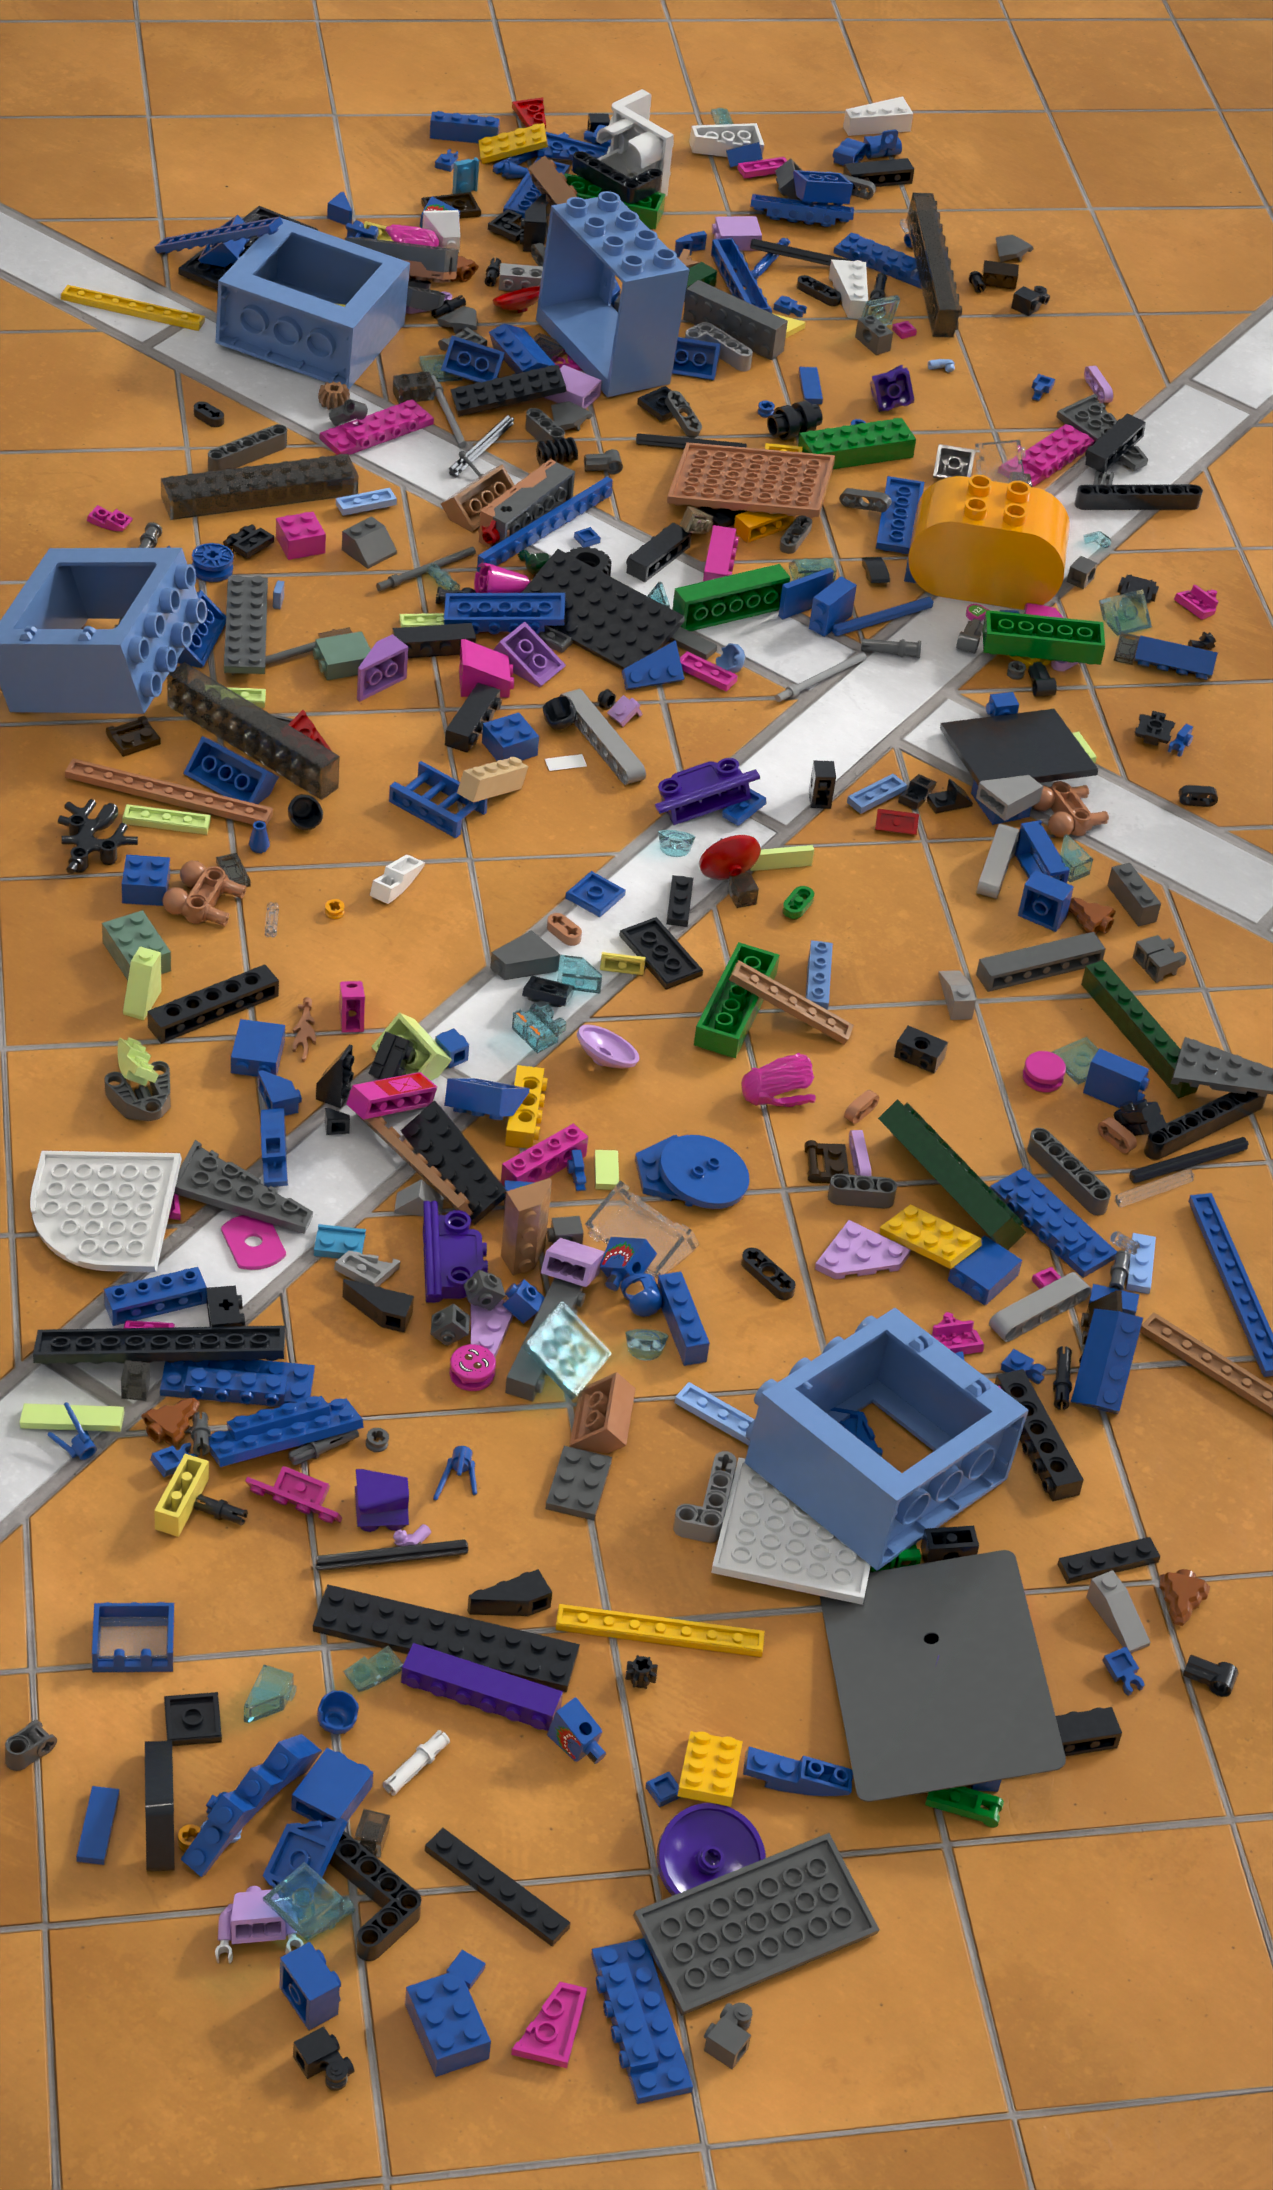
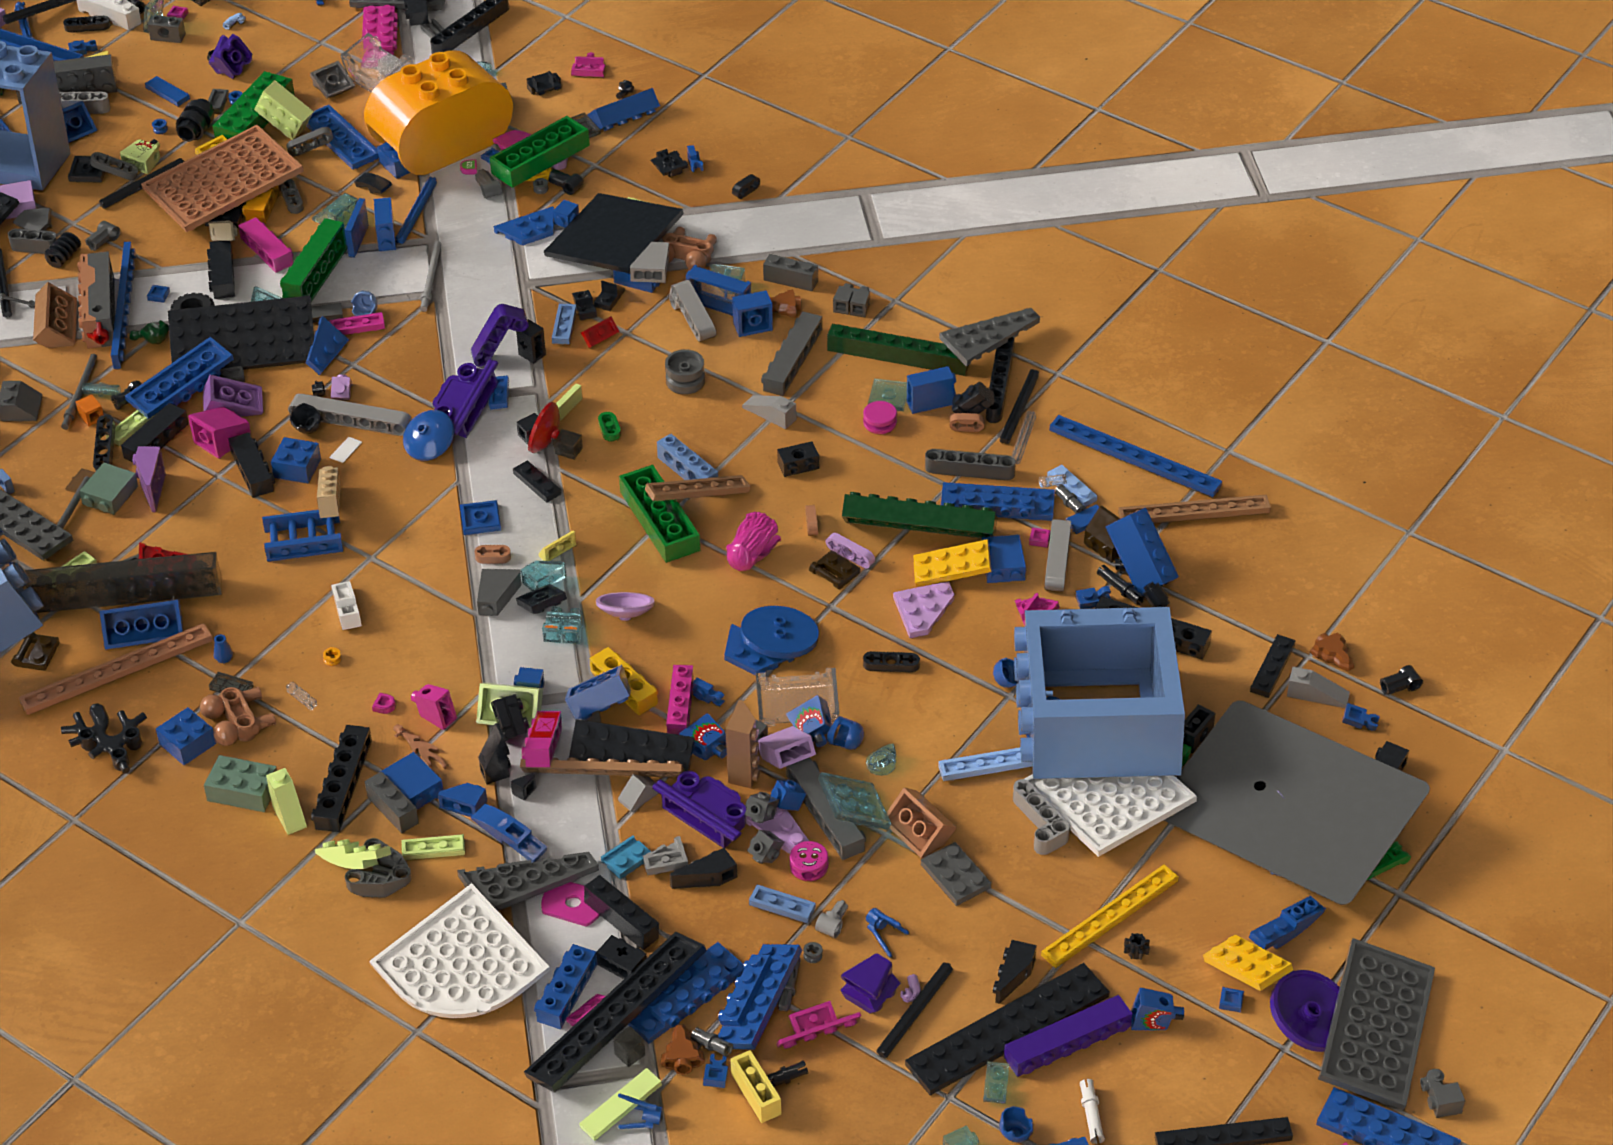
camera: 40 degrees left, 0 degrees up
yellowish green tile [122,804,211,835] -> none
black hair [288,794,323,830] -> none
dark pink cone [474,563,531,593] -> none
yellowish green tile [594,1150,619,1190] -> none
black tile [619,917,703,989] -> none
blue brick [657,1271,710,1366] -> none
clear light blue piece [658,830,696,857] -> none
dark grey beam [827,1174,897,1209] -> none
dark grey pin [861,638,921,658] -> none
clear light blue slope [1099,589,1152,636] -> none
none -> orange brick [75,394,104,427]
none -> black beam [93,414,116,471]
none -> yellowish green torso [120,139,160,174]
none -> dark grey tile [208,89,229,114]
none -> yellowish green brick [254,80,314,140]
none -> dark grey brick [365,771,419,834]
none -> dark pink tile [372,693,396,714]
none -> yellowish green tile [401,834,465,860]
none -> blue dish [403,410,454,461]
none -> dark purple beam [471,304,529,367]
none -> blue wing [493,206,554,246]
none -> black brick [584,875,659,951]
none -> dark grey wheel [665,349,705,394]
none -> medium blue plate [749,885,816,924]
none -> light grey axle [815,900,848,938]
none -> black brick [1142,581,1170,607]

